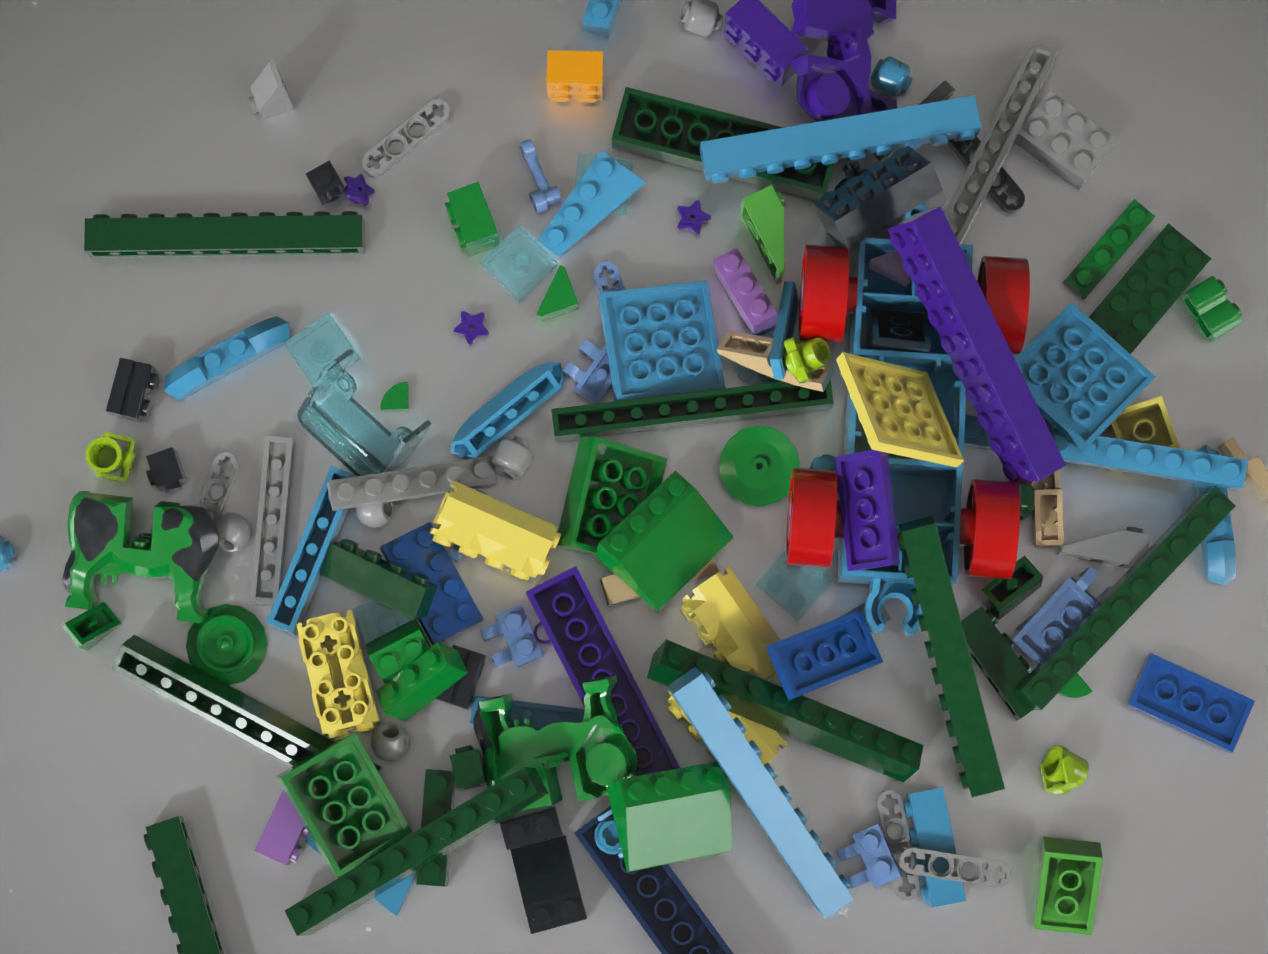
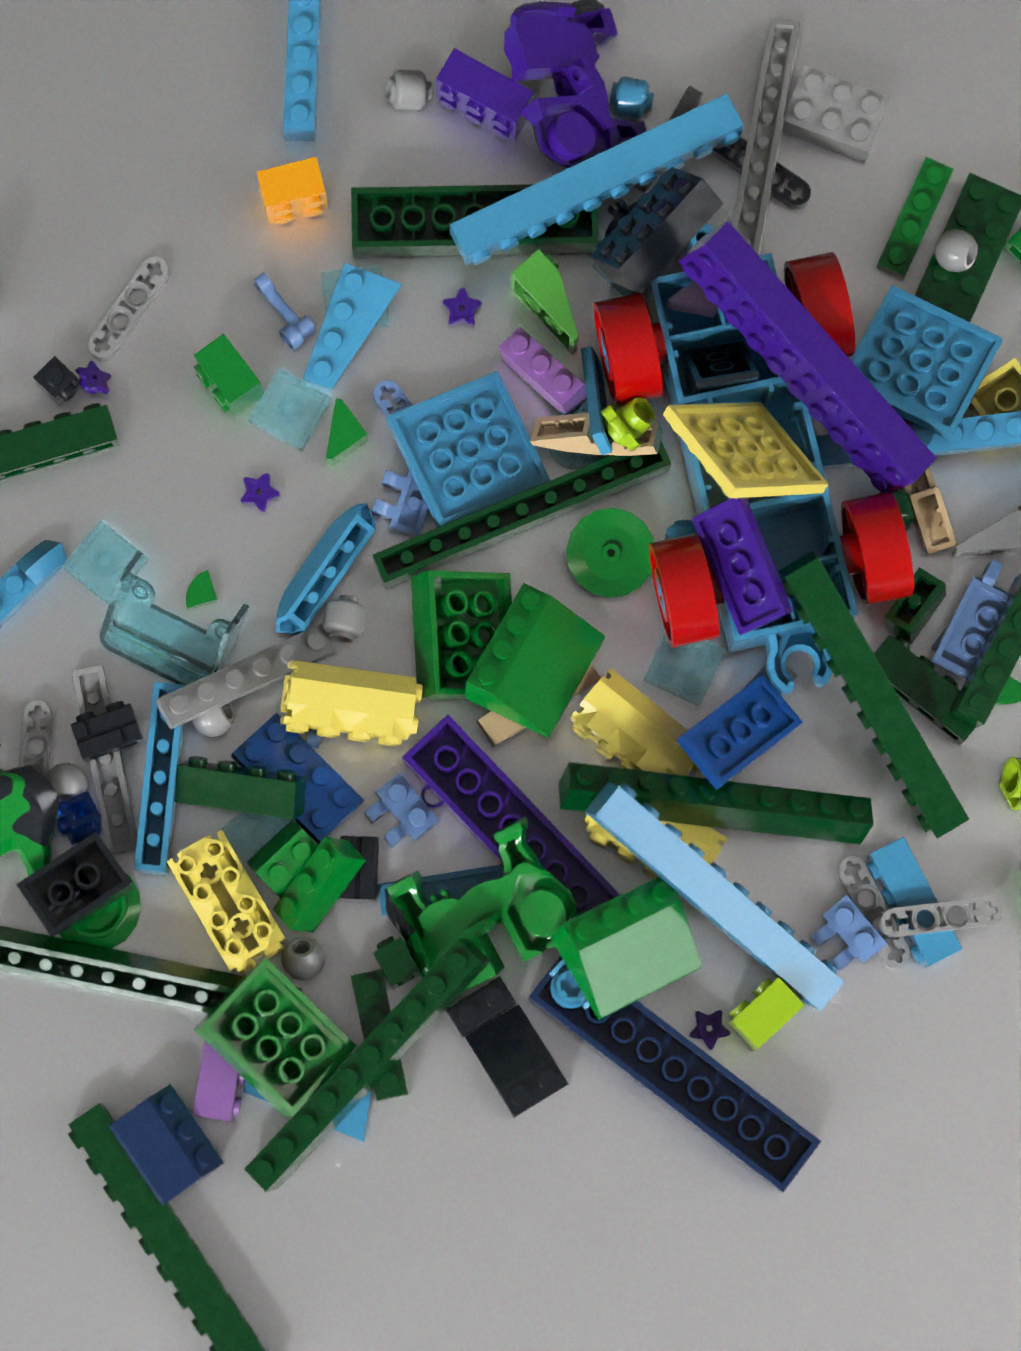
camera: 20 degrees left, 0 degrees up
none -> black slope [16,831,133,937]
none -> clear blue brick [56,791,101,845]
none -> black brick [70,701,145,762]
none -> dark blue slope [109,1084,224,1206]
none -> dark purple plate [689,1010,730,1050]
none -> lime brick [727,977,805,1051]
none -> light grey piece [935,229,978,272]

